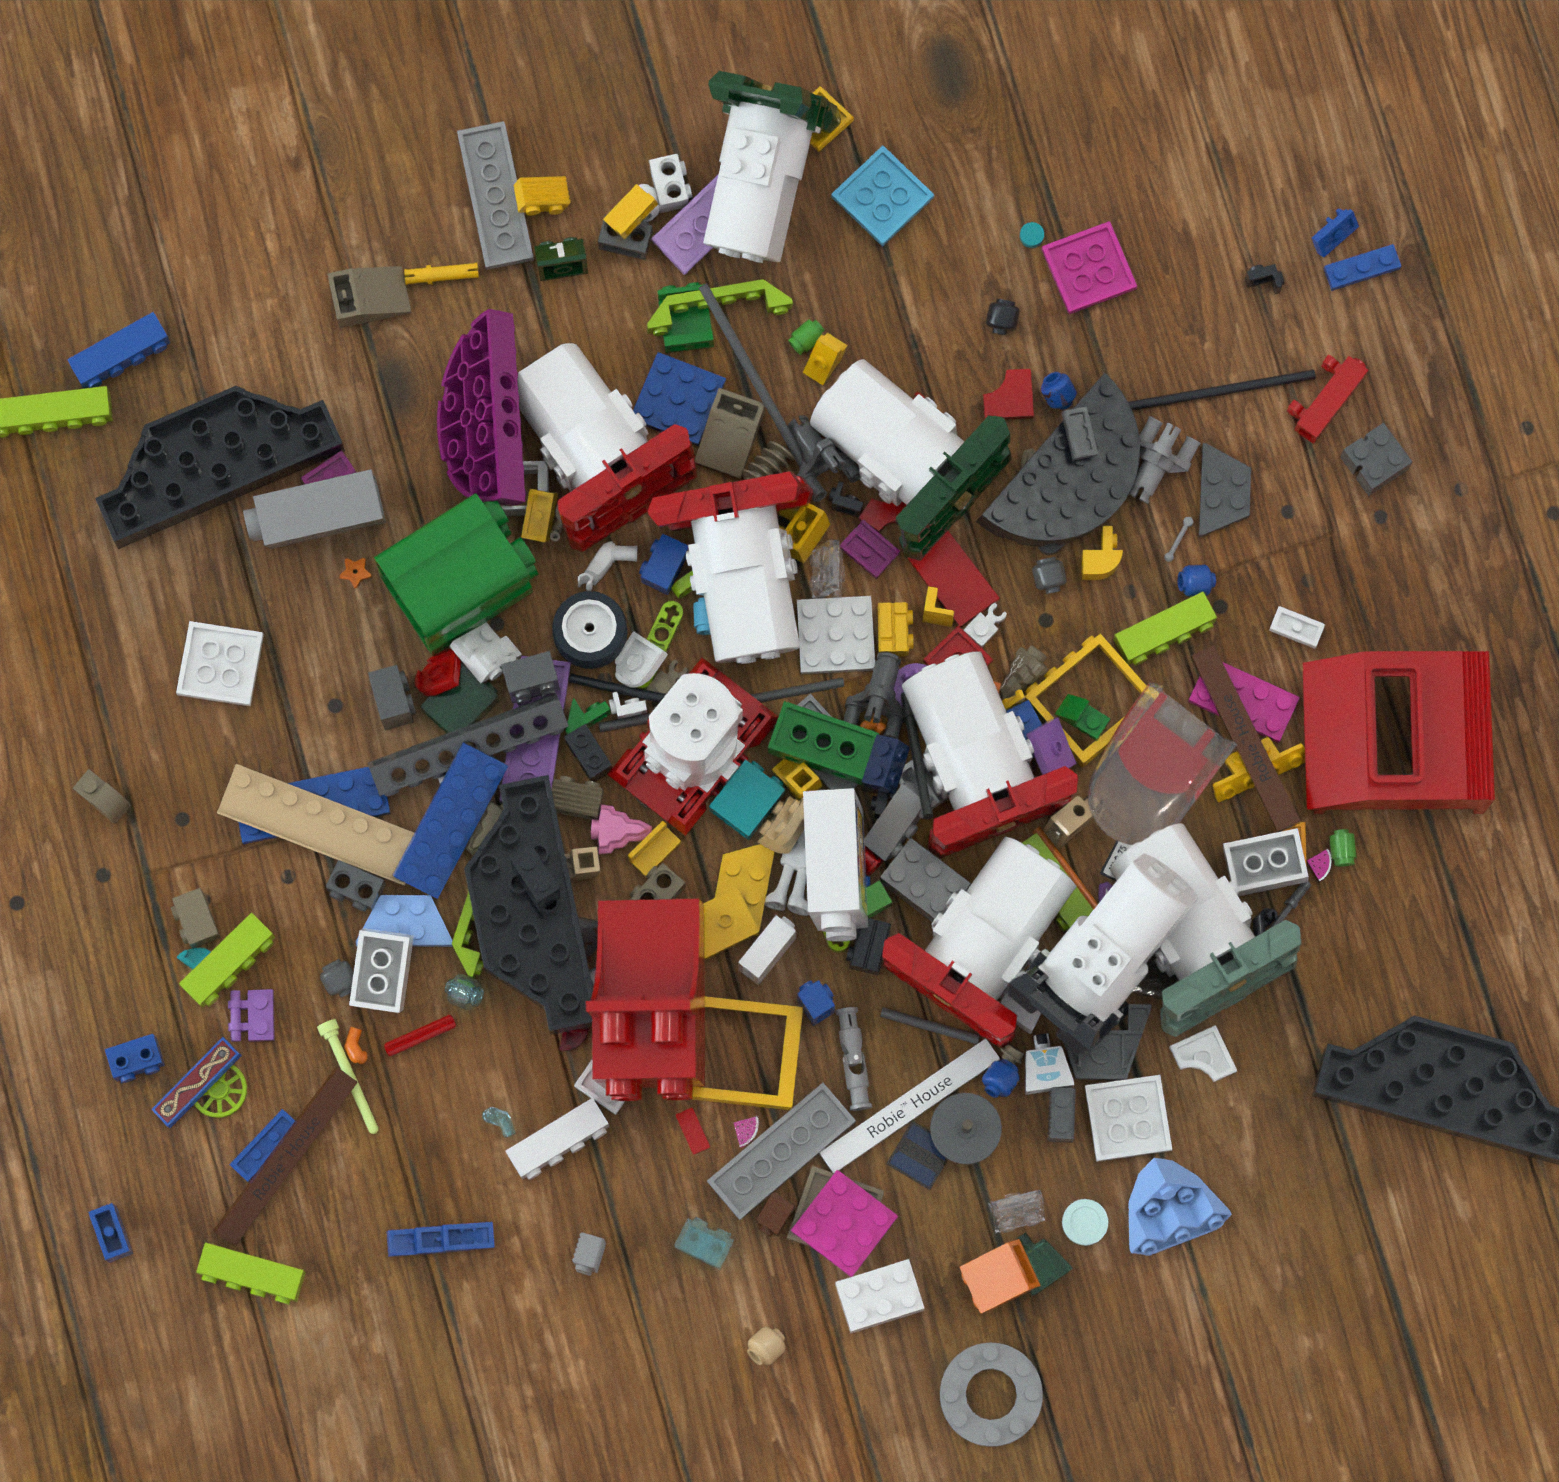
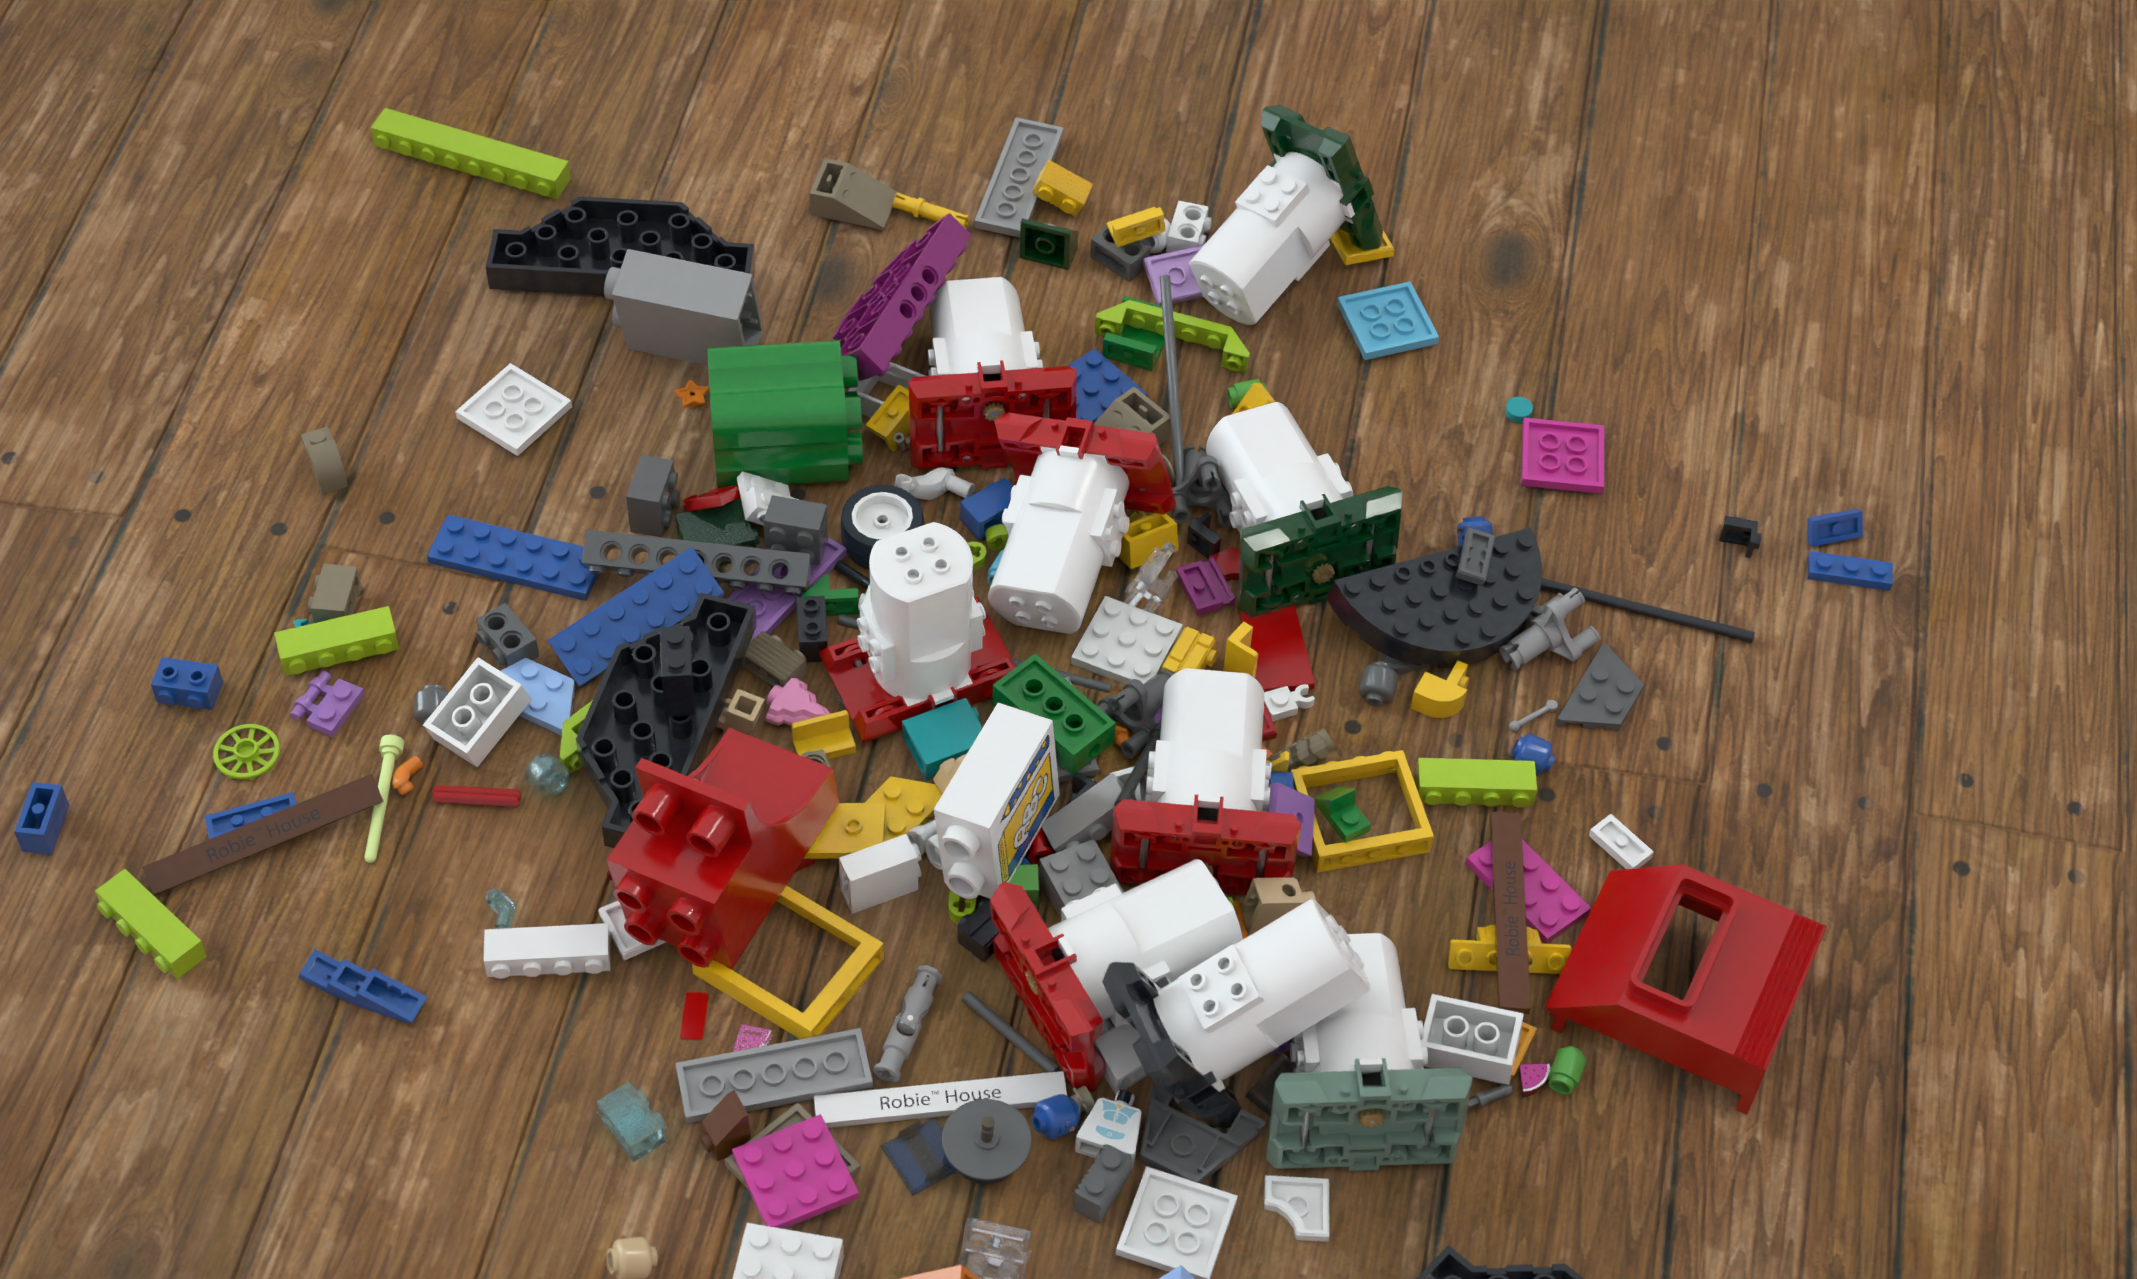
camera: 25 degrees right, 25 degrees down
blue brick [67,312,170,389] -> none
tile [151,1037,242,1128] -> none
tan plate [217,764,414,886] -> none
light grey brick [572,1233,606,1276] -> none
blue brick [797,980,835,1026] -> none
dark blue brick [862,735,910,795] -> none
red tile [983,369,1034,420] -> none
black head [986,299,1020,336] -> none
clear windscreen [1088,682,1237,845] -> none
red brick [1287,354,1368,444] -> none
dark grey piece [1340,423,1412,496] -> none

